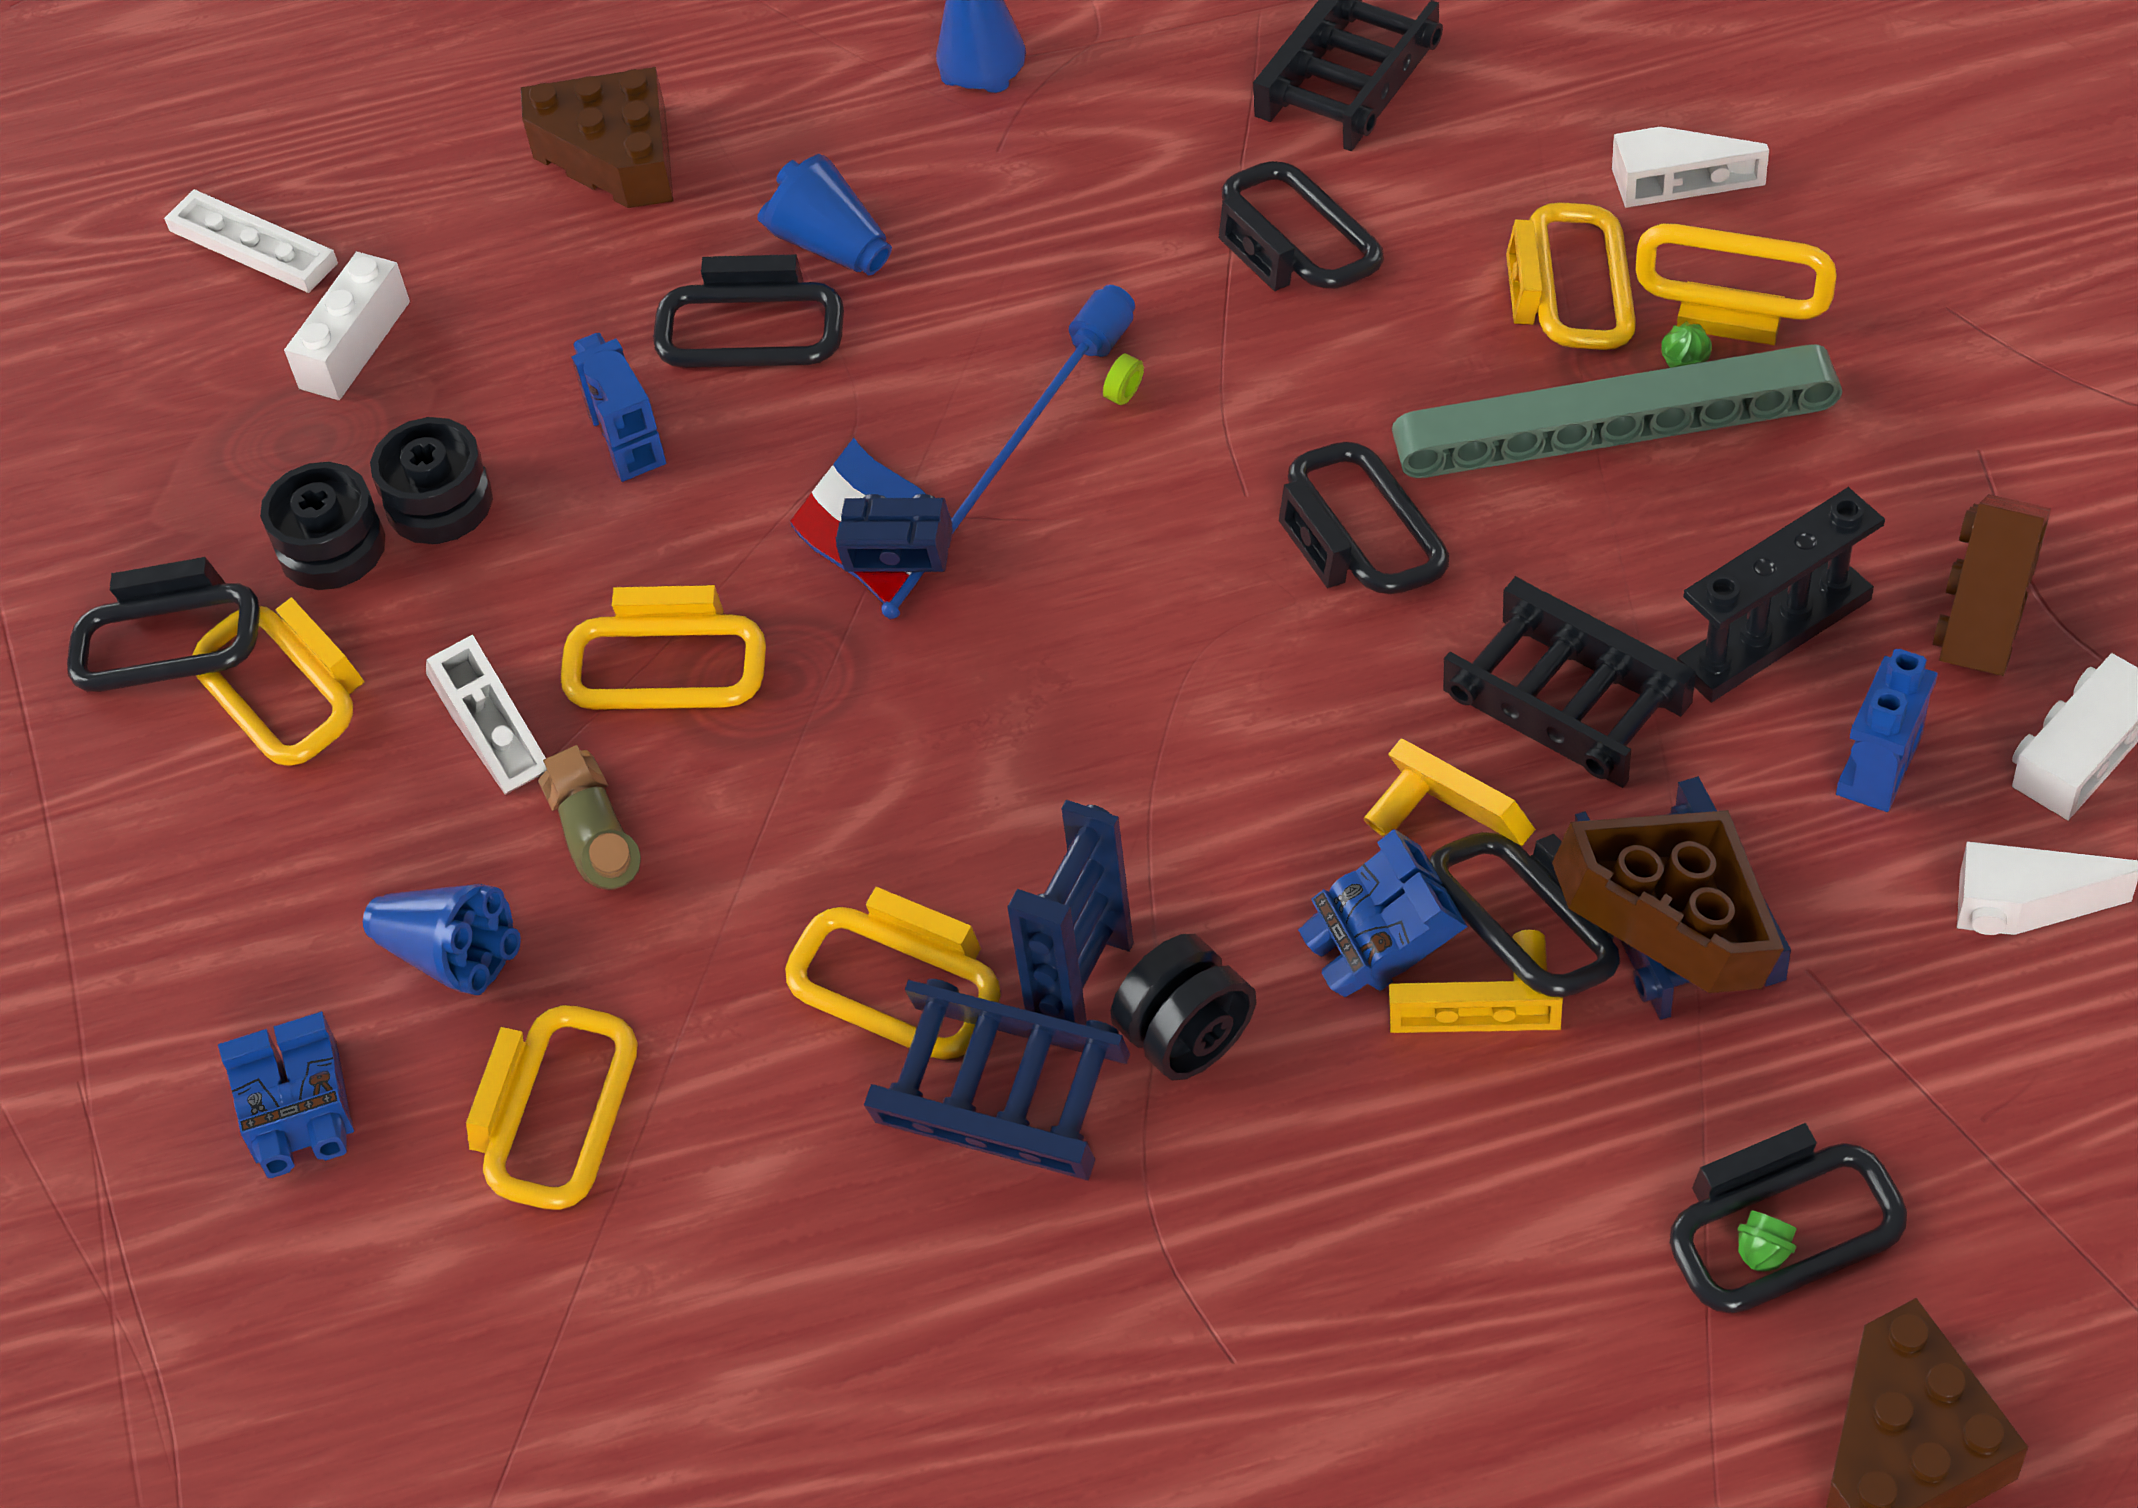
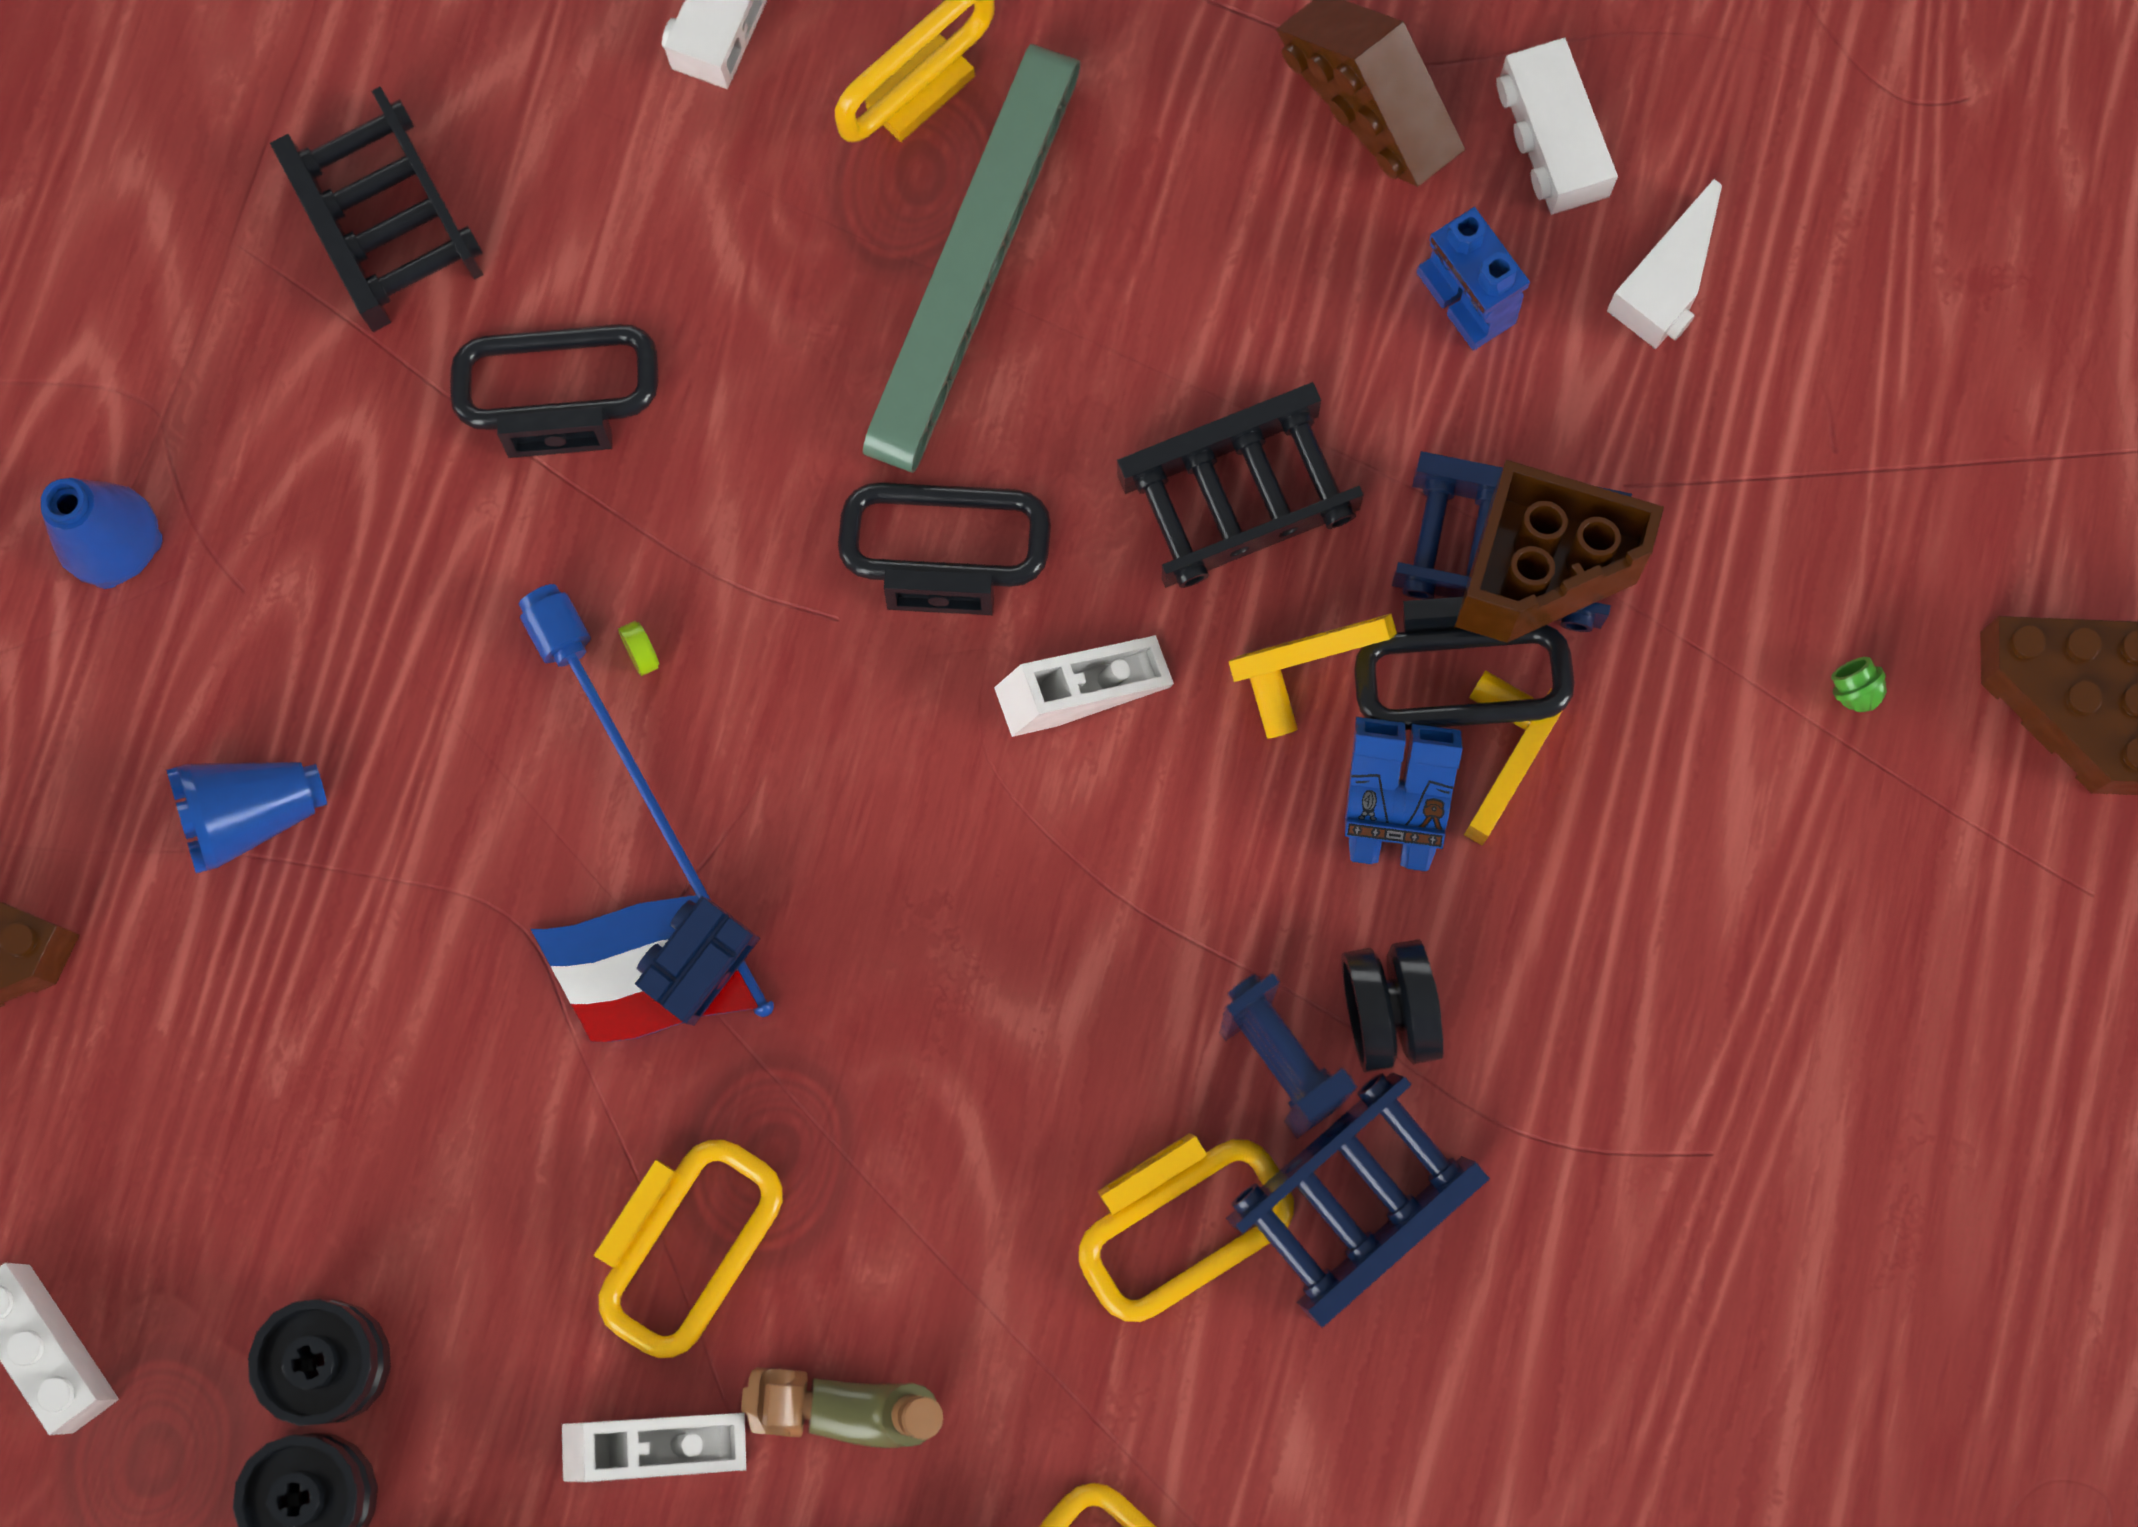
camera: 60 degrees left, 25 degrees up
blue hips [571,333,667,482] -> none
black bar [653,254,844,368] -> none
yellow bar [1506,202,1636,350] -> none
bright green plate [1661,321,1712,368] -> none
black bar [1669,1123,1907,1314] -> none
black fence [1677,487,1885,703] -> none
none -> white slope [994,635,1174,737]

